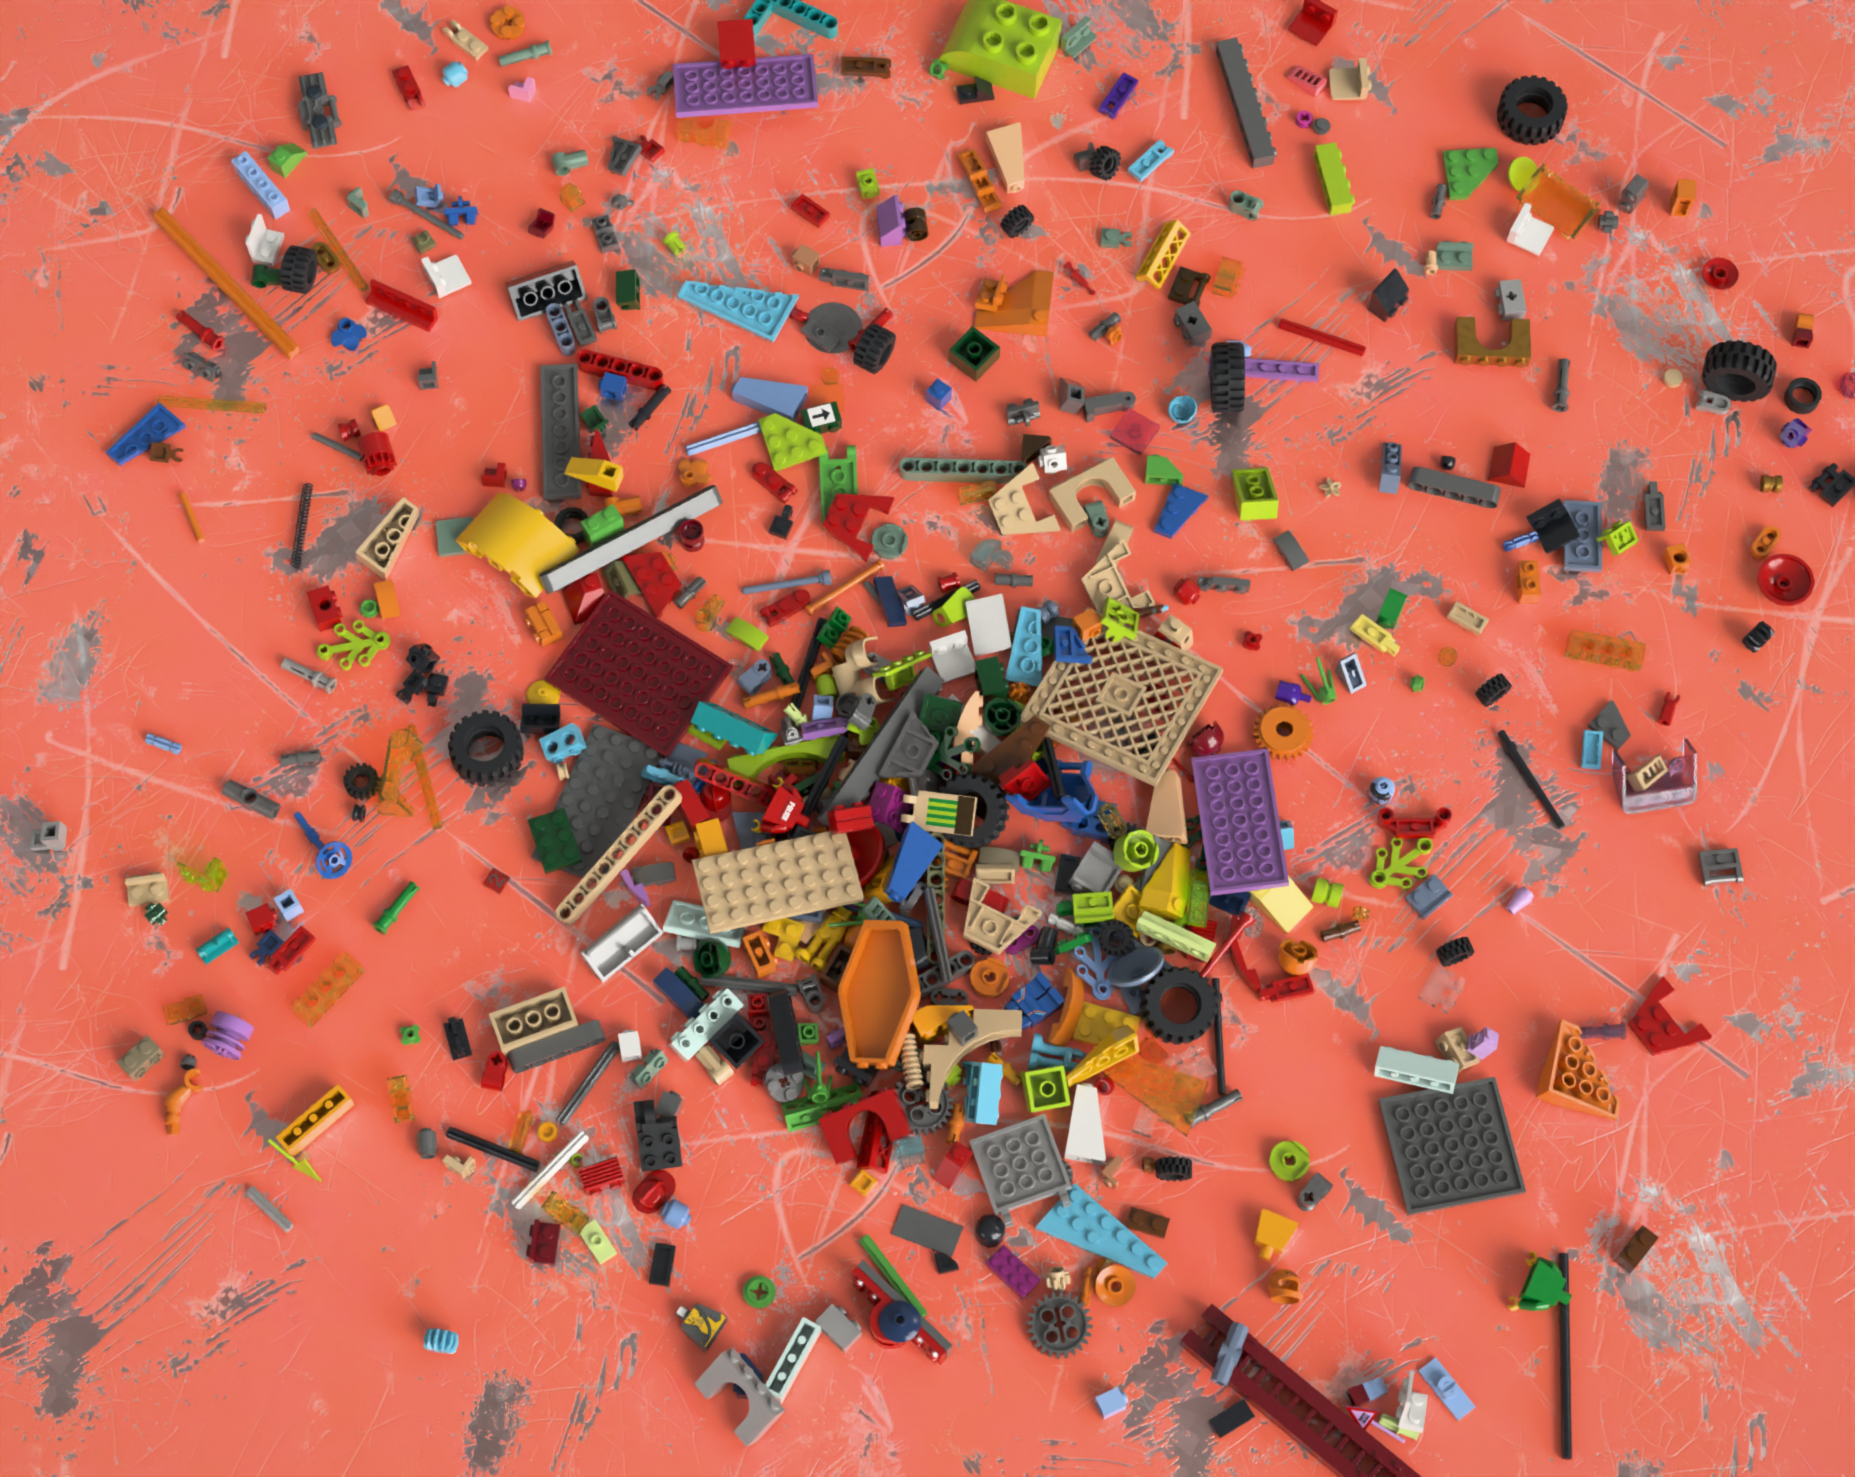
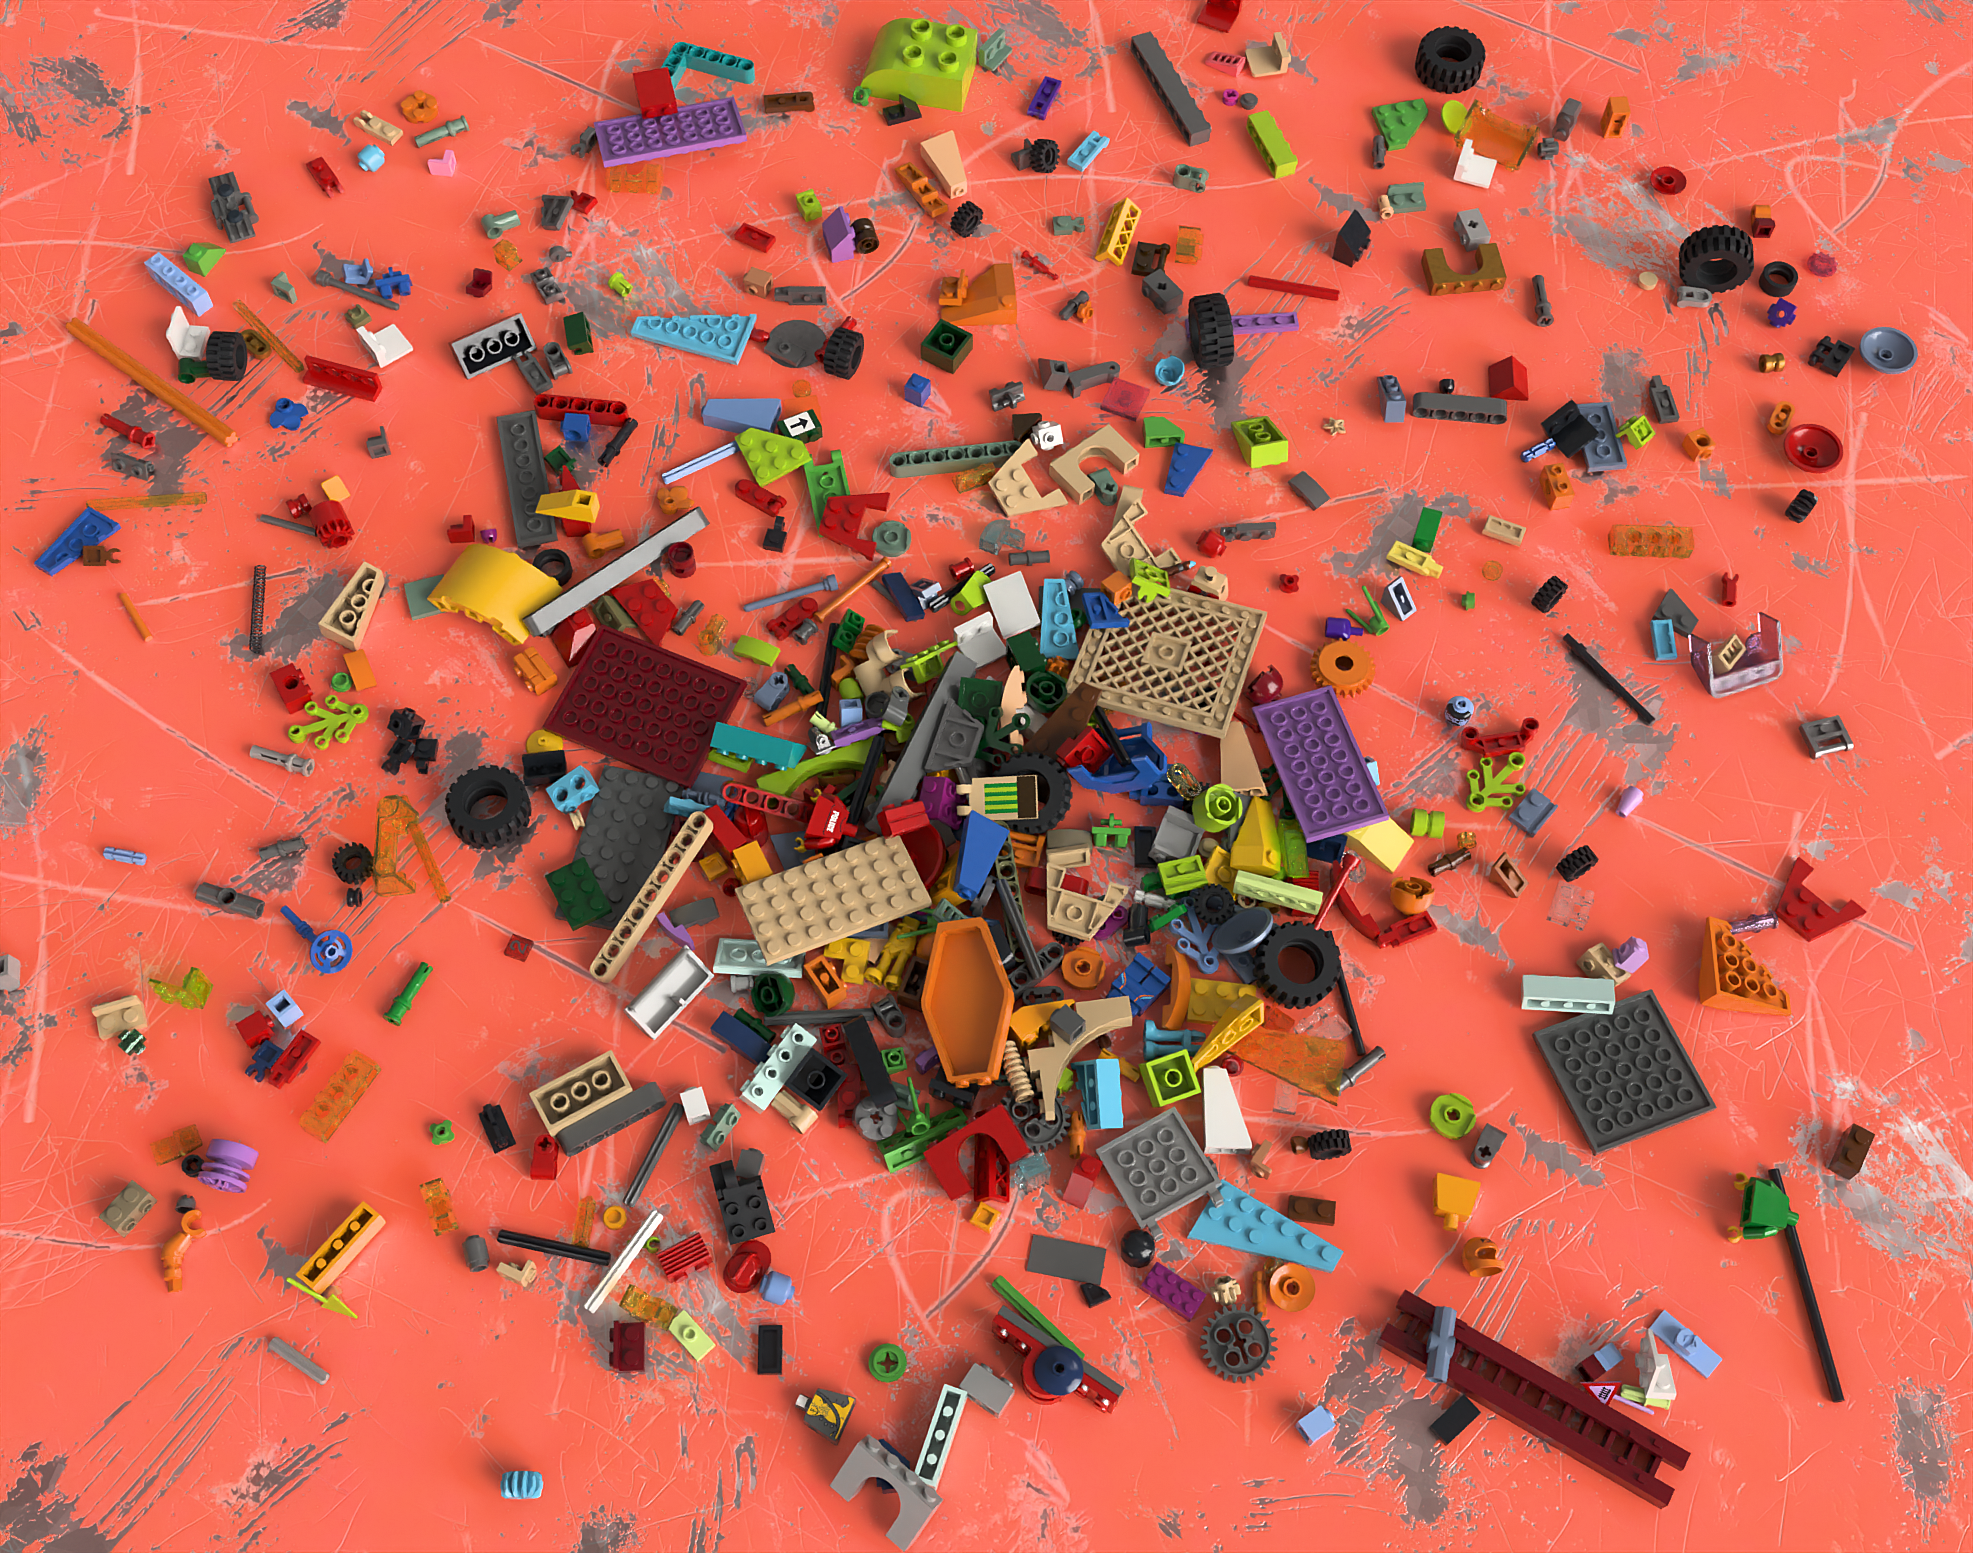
camera: 10 degrees left, 5 degrees down
teal hinge [195,927,239,965] -> none
sand blue beam [546,303,576,356] -> none
bright green brick [581,504,625,548] -> none
none -> dark grey bush [792,618,819,645]
none -> dark orange slope [1489,852,1529,898]

